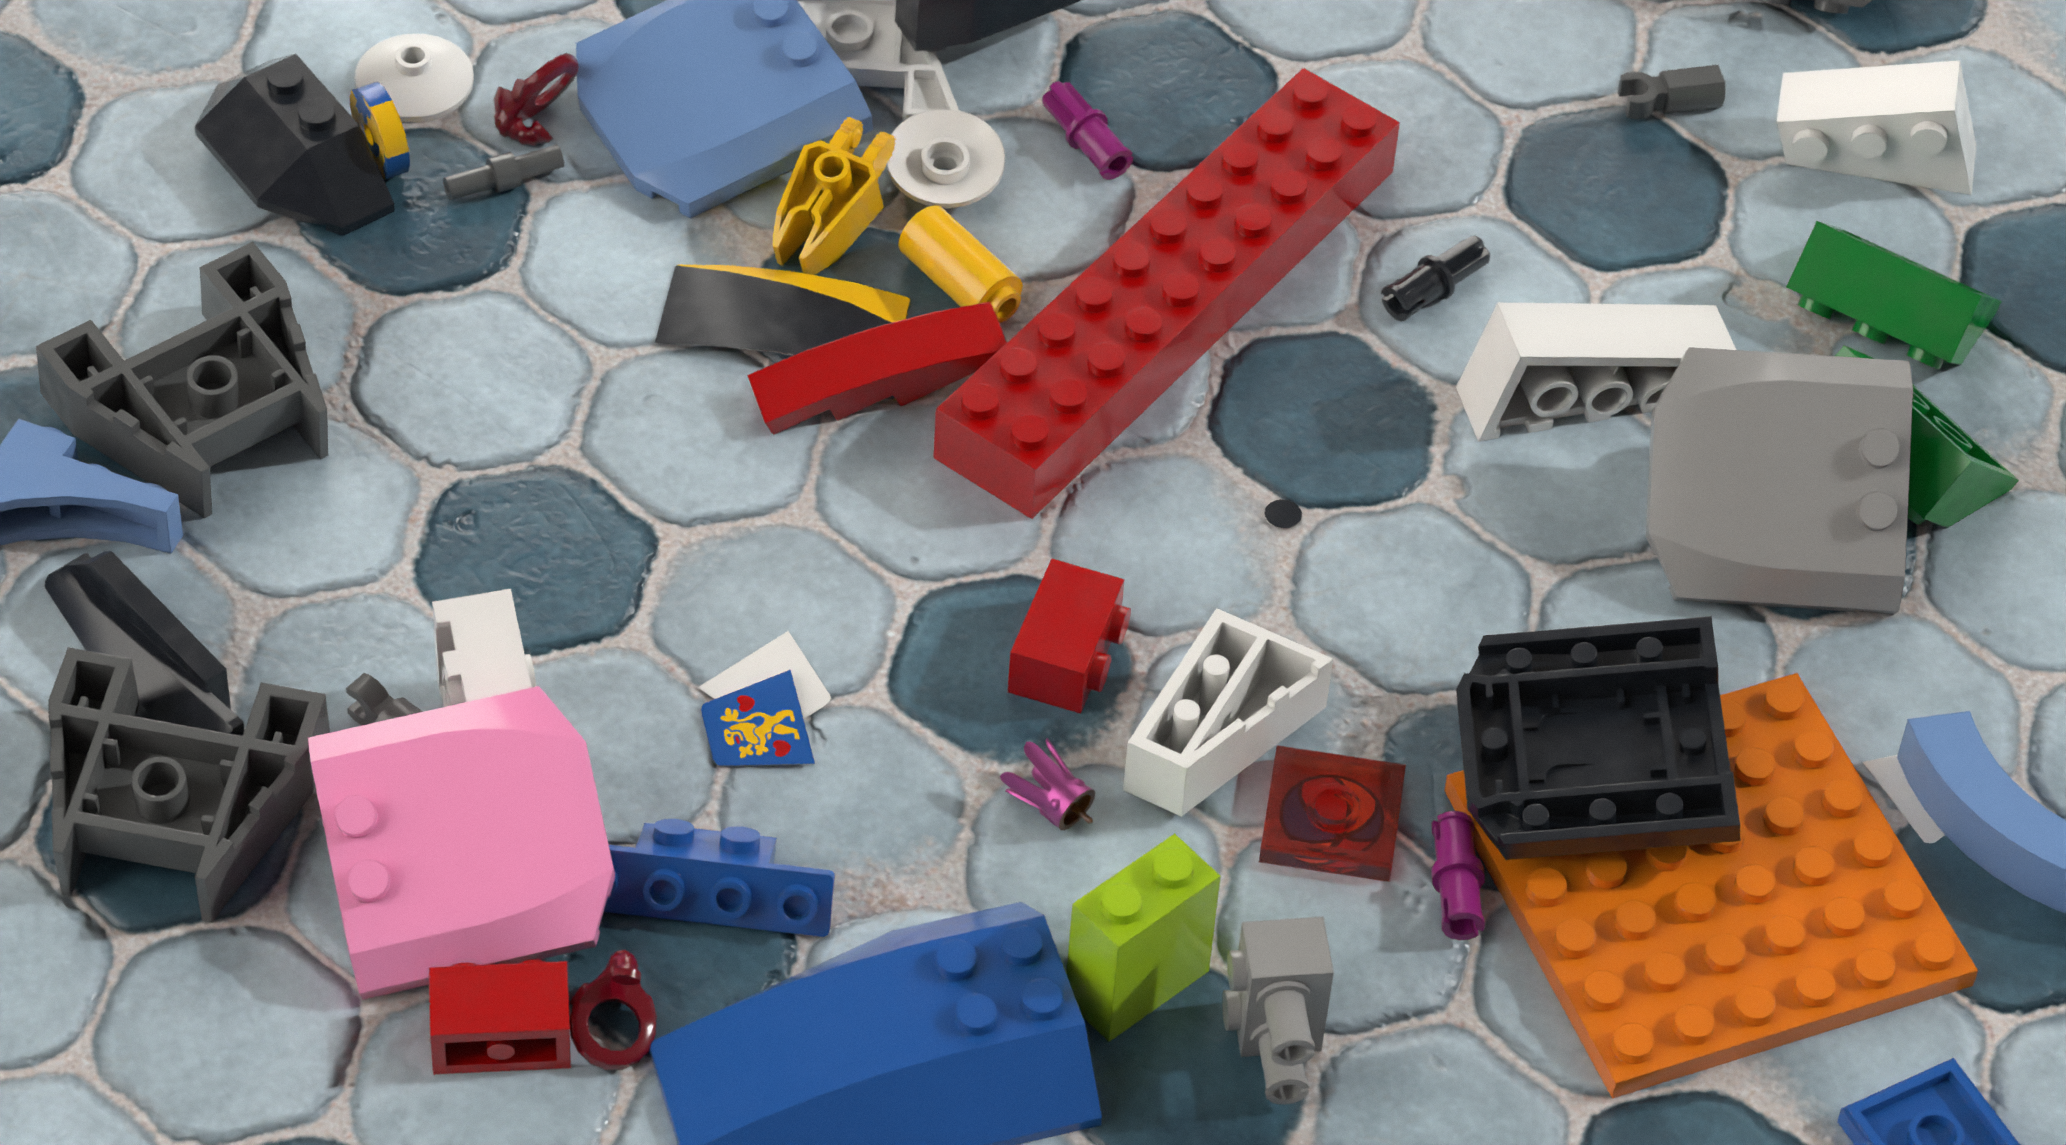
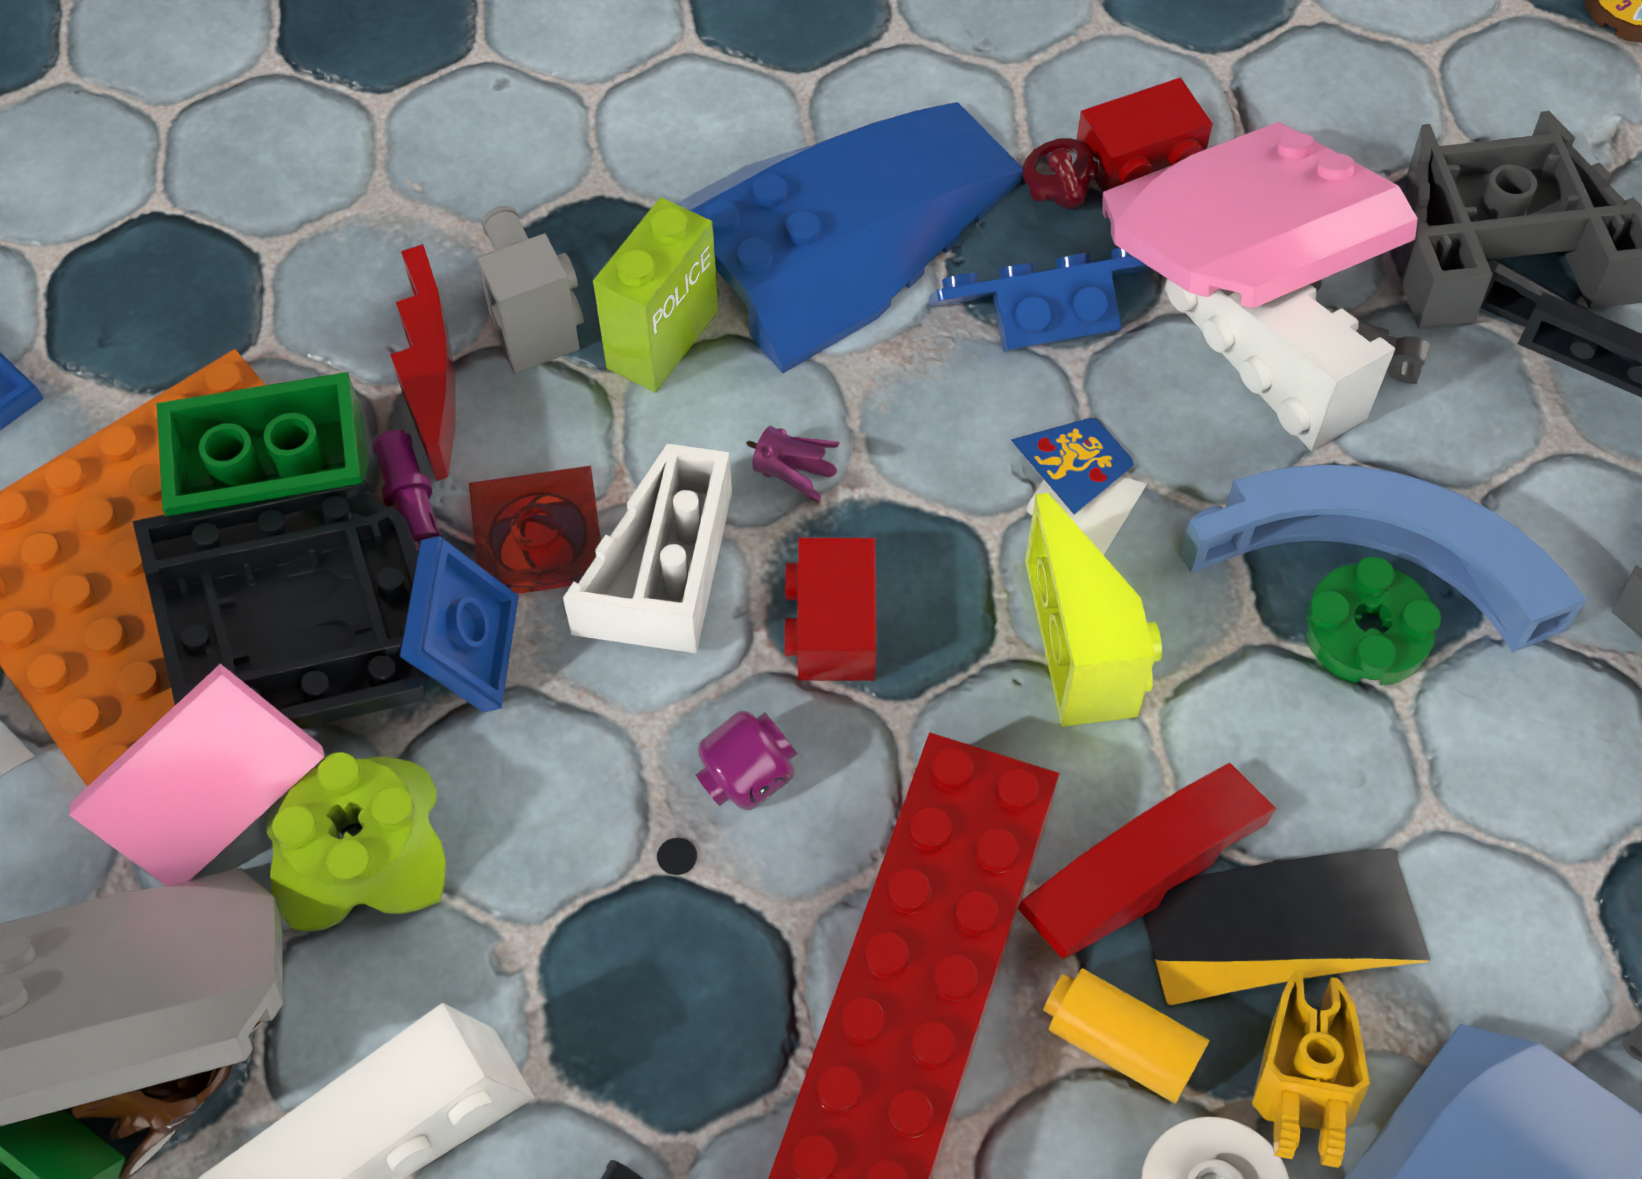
camera: 165 degrees right, 10 degrees up
none -> bright pink tile [69,664,324,886]
none -> green slope [156,372,368,516]
none -> lime brick [266,752,446,931]
none -> red slope [390,244,456,481]
none -> blue tile [400,536,519,712]
none -> magenta head [695,711,798,810]
none -> neon yellow slope [1025,493,1162,727]
none -> medium blue arch [1180,465,1587,652]
none -> green plate [1306,557,1441,685]

